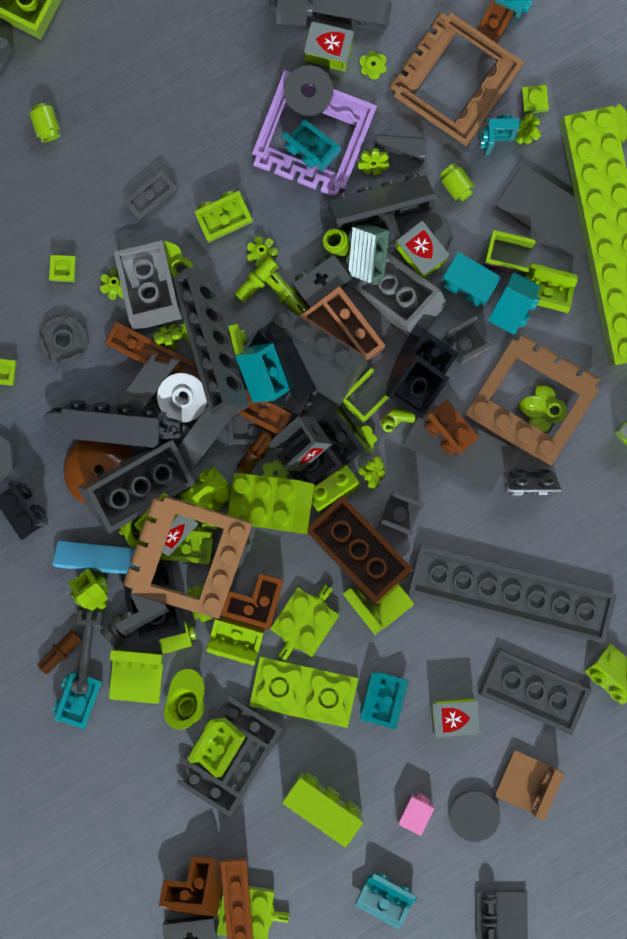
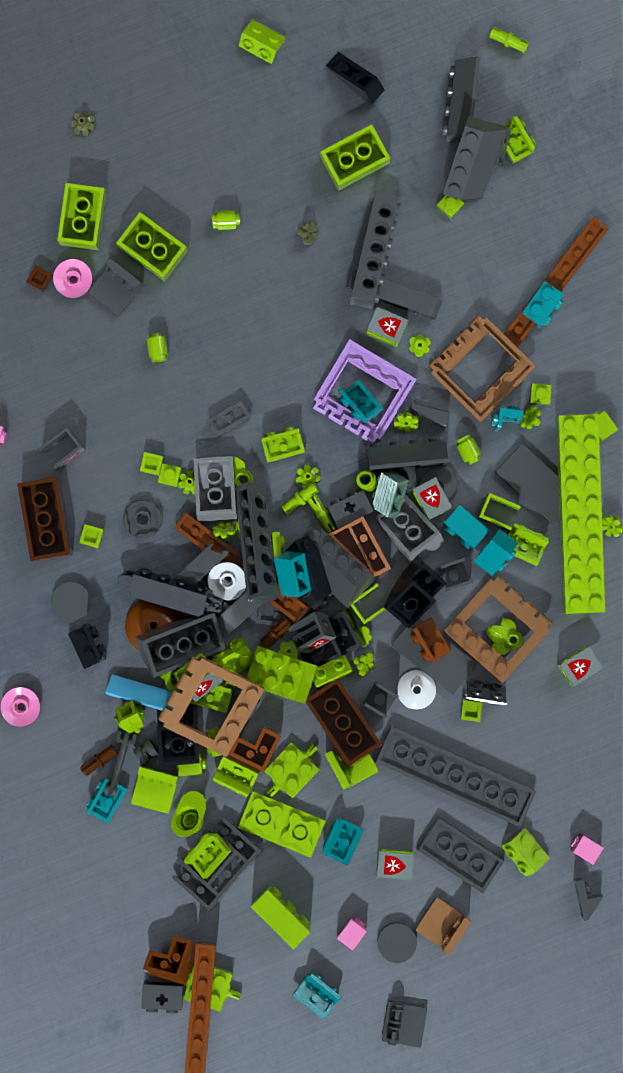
camera: 10 degrees right, 0 degrees up
dark grey slope [116,593,169,635] -> none
dark grey tile [284,65,334,117] -> none
lime arm [380,408,415,432] -> none
none -> lime plate [158,463,182,487]
none -> white dish [397,670,436,709]
none -> lime plate [460,700,483,722]

